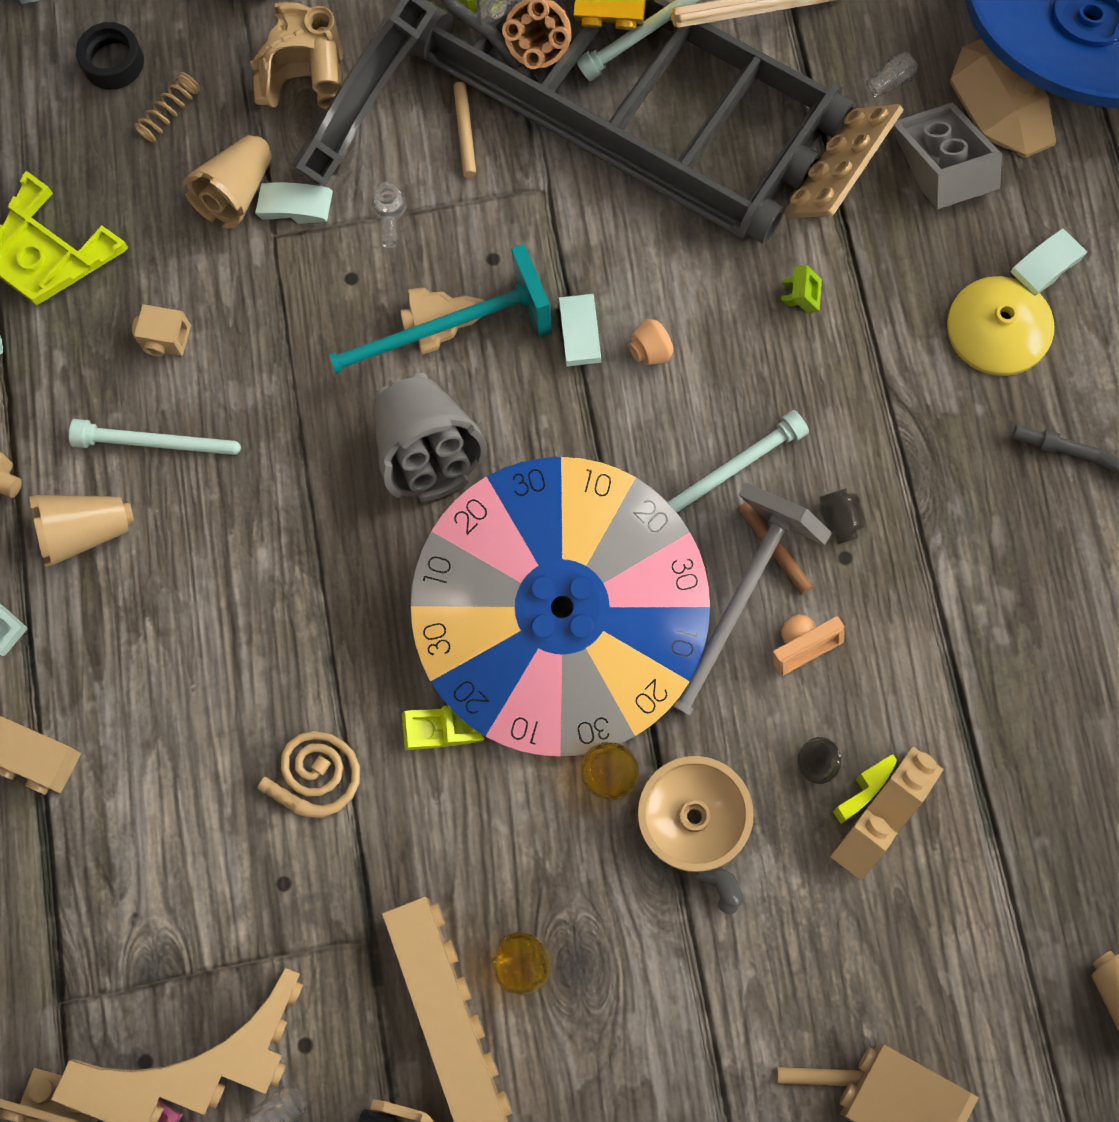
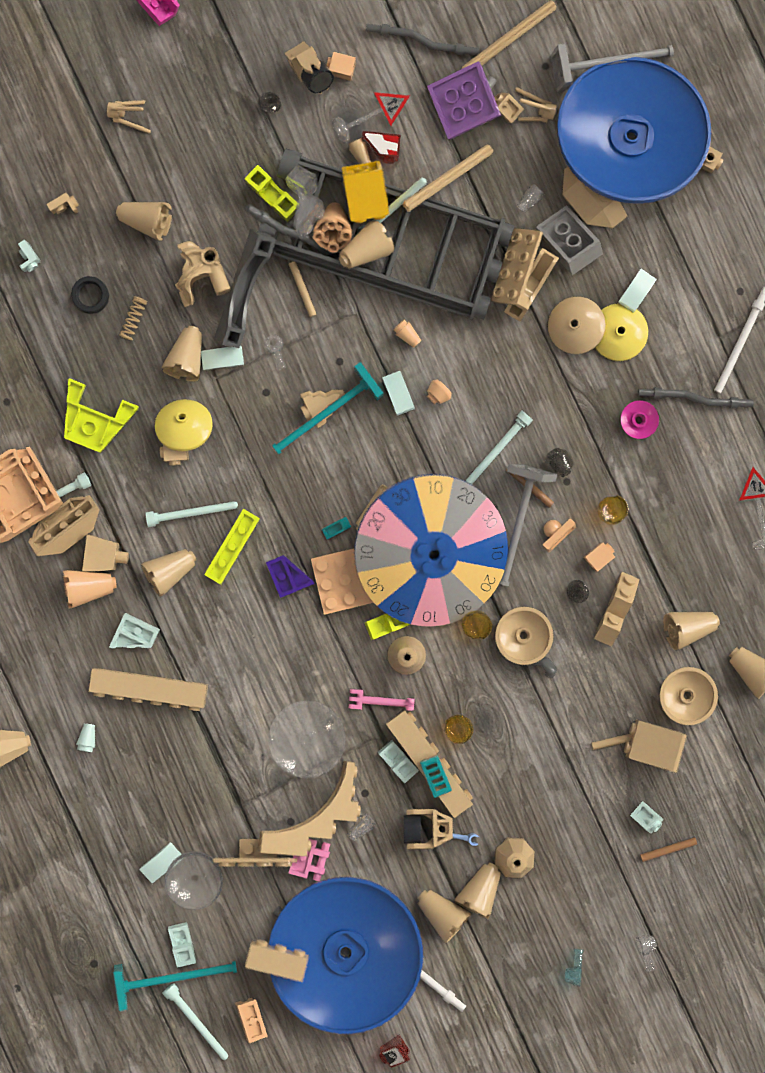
camera: 20 degrees left, 15 degrees up
tan piece [257,731,360,818] -> none
light grey cone [373,373,487,502] -> none
lime tile [781,265,822,313] -> none
neon yellow slope [833,754,897,825] -> none
none -> light yellow dish [155,399,213,451]
none -> neon yellow plate [204,509,260,584]
none -> dark purple wing [266,555,315,598]
none -> clear dish [268,700,346,778]
none -> light nougat plate [311,548,374,615]
none -> teal piece [322,517,351,540]
none -> tan cone [339,220,394,268]
none -> bright pink hinge [348,689,415,711]
none -> light aqua slope [378,740,419,783]
none -> tan cone [388,636,426,675]
none -> light nougat cone [393,319,421,348]
none -> teal slope [420,754,452,798]
none -> tan arch [504,248,559,322]
none -> tan dish [548,297,606,354]
none -> light nougat brick [584,542,615,572]
none -> clear yellow hair [597,495,629,525]
none -> dark pink dish [620,401,659,439]
none -> tan dish [660,667,718,725]
none -> tan cone [663,612,720,650]

